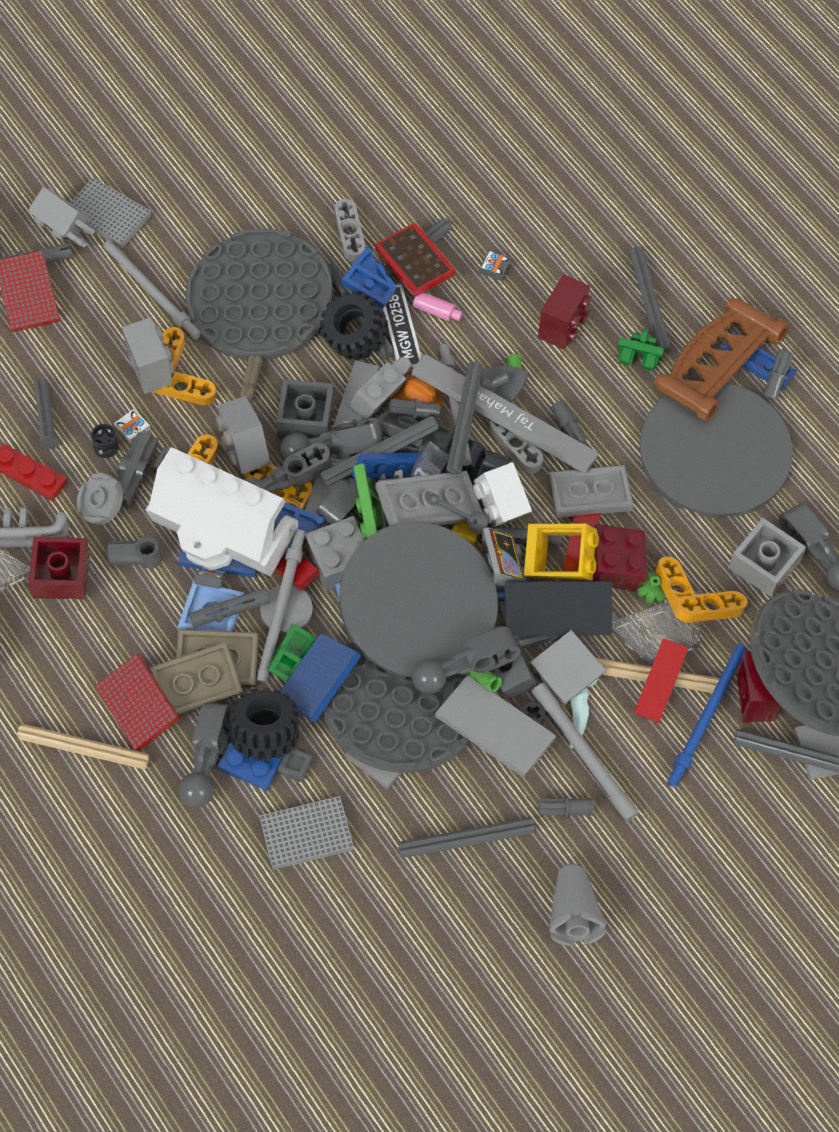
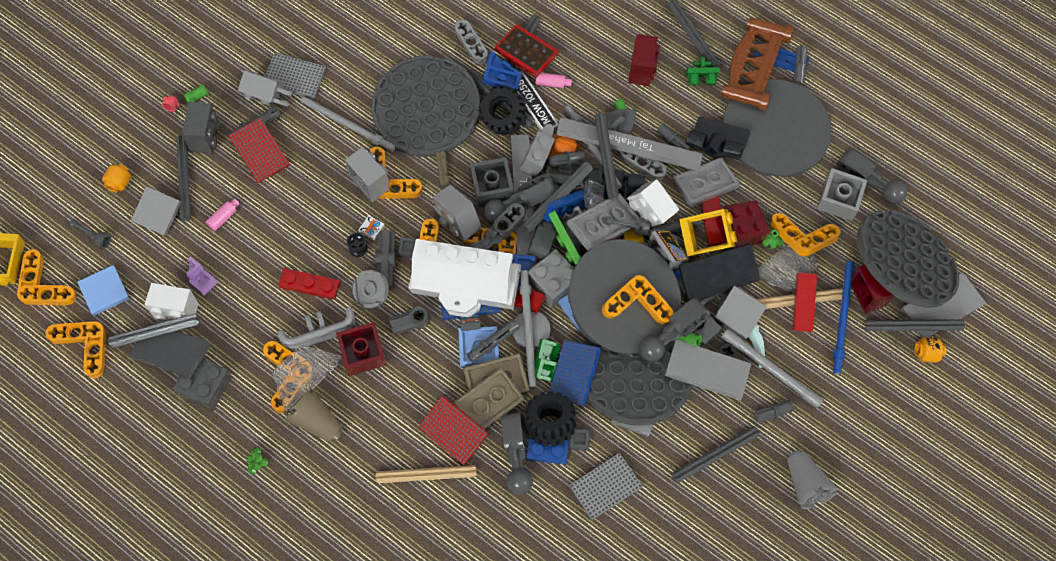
camera: 20 degrees left, 5 degrees up
dark grey axle [34,378,59,449] -> none
tile [480,250,512,281] -> none
none -> light orange beam [601,275,674,324]
none -> black panel [686,116,750,160]
none -> light orange head [914,337,946,363]

